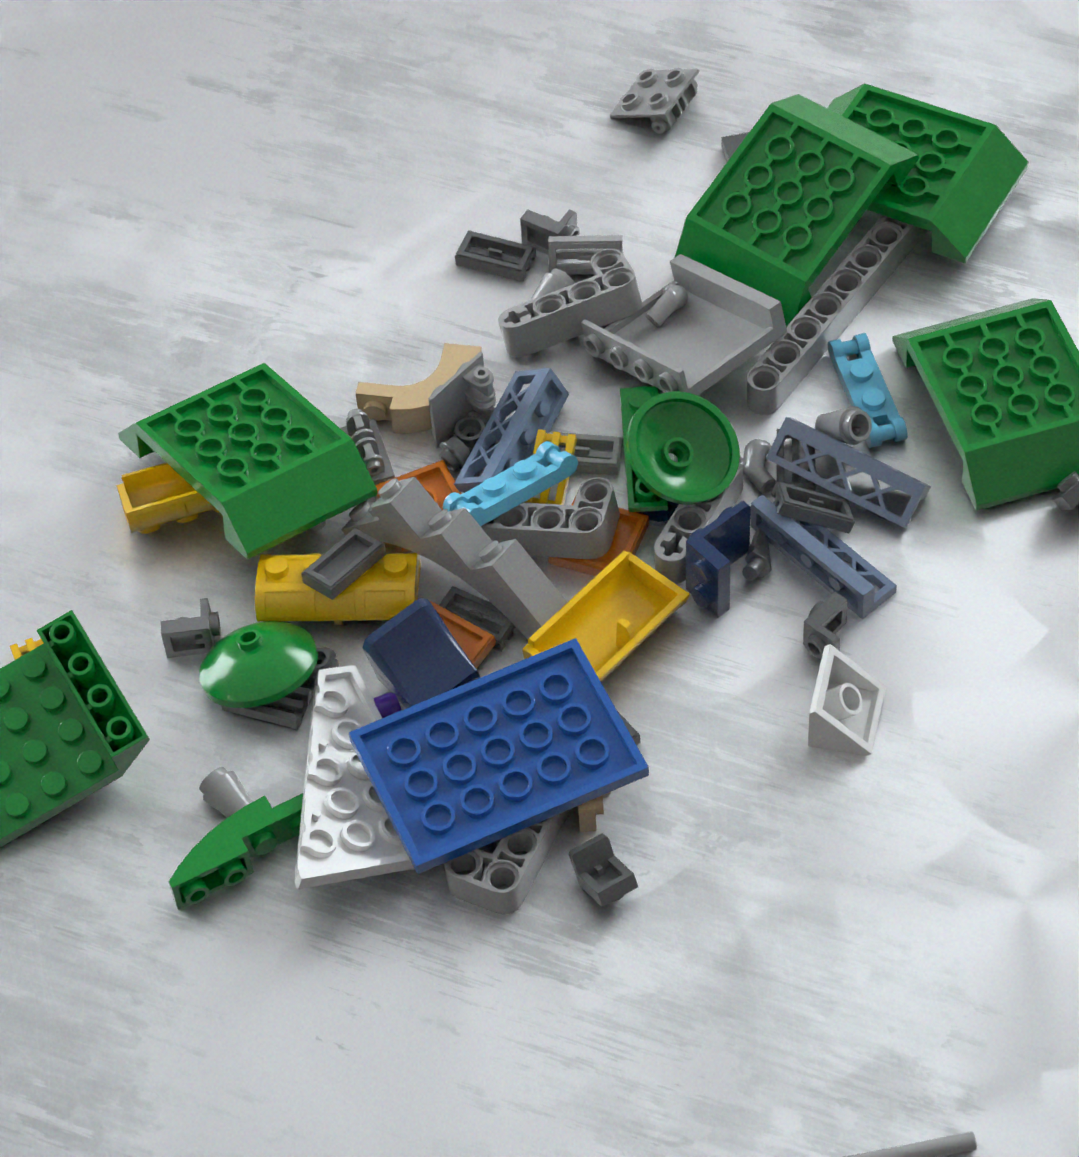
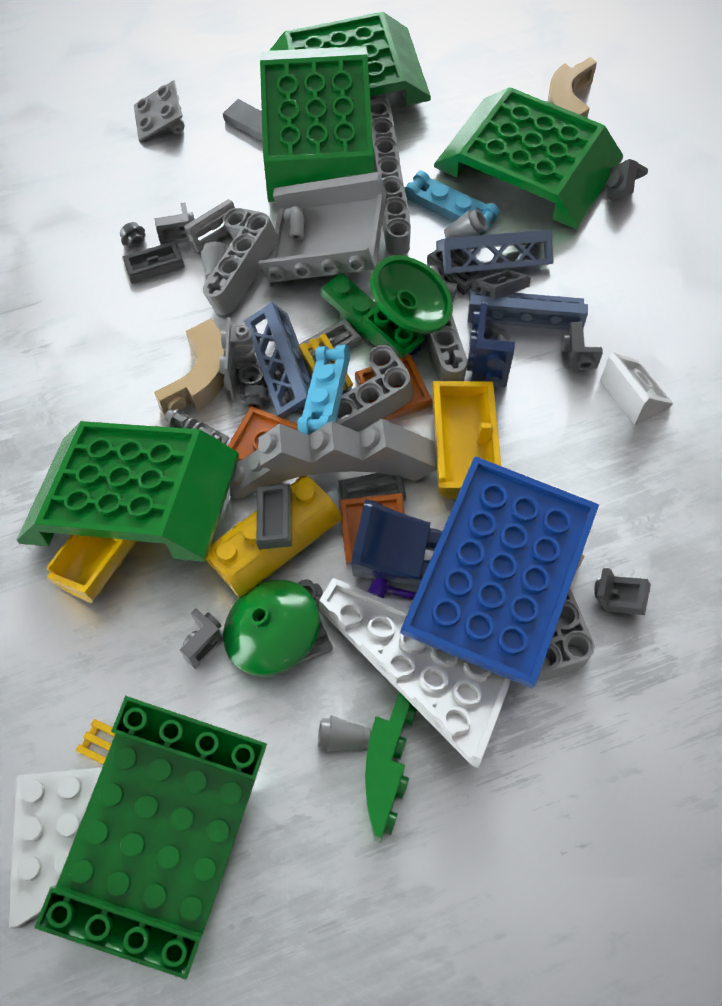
camera: 45 degrees left, 10 degrees up
none -> dark grey plate [119,222,146,248]

